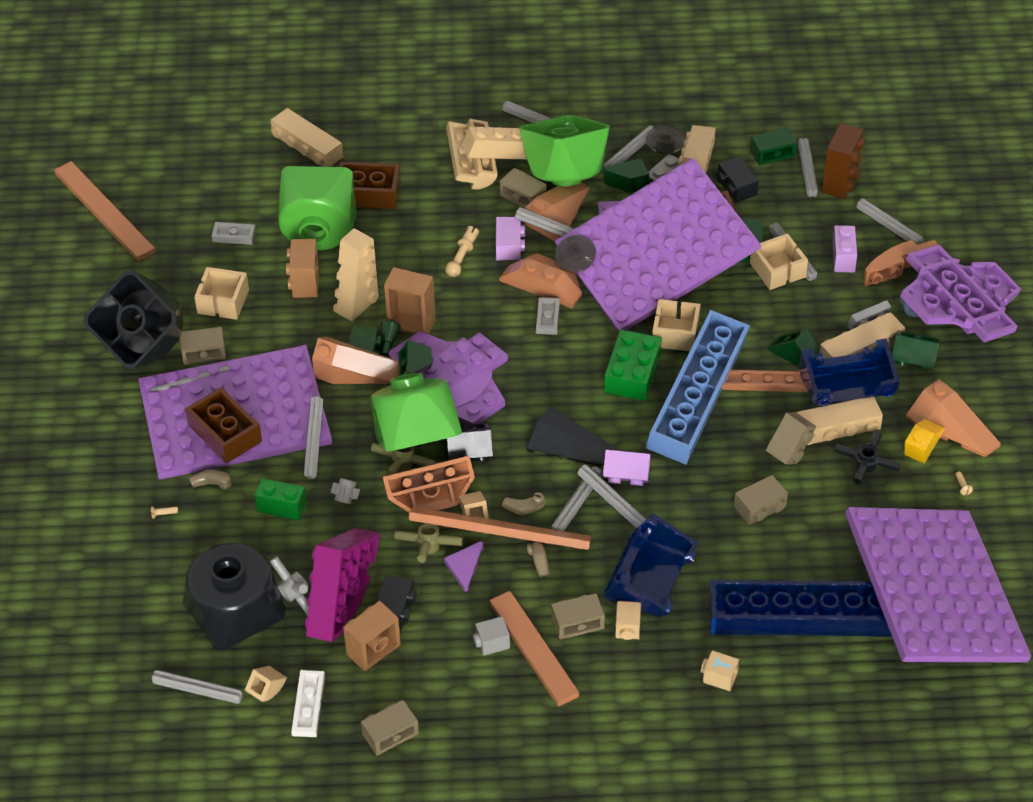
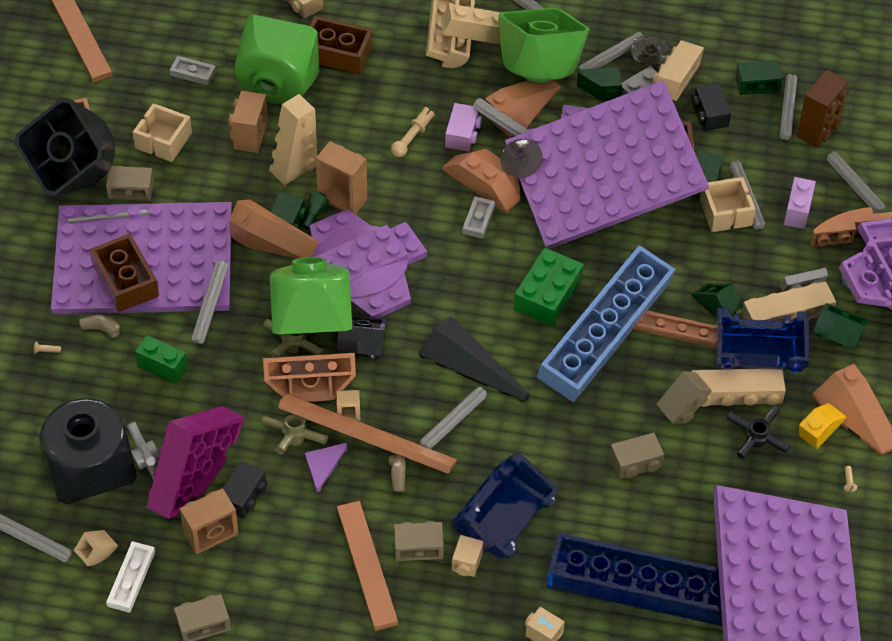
camera: 10 degrees right, 5 degrees up
light grey gear [331,478,360,504] -> none
dark green slope [398,339,433,376] -> none
light grey brick [473,617,510,656] -> none
dark tan brick [500,168,546,208] -> none
dark tan arm [502,492,546,516] -> none
light grey axle [578,464,647,530] -> none
lavender brick [603,450,651,486] -> none
tan piece [653,299,701,351] -> none

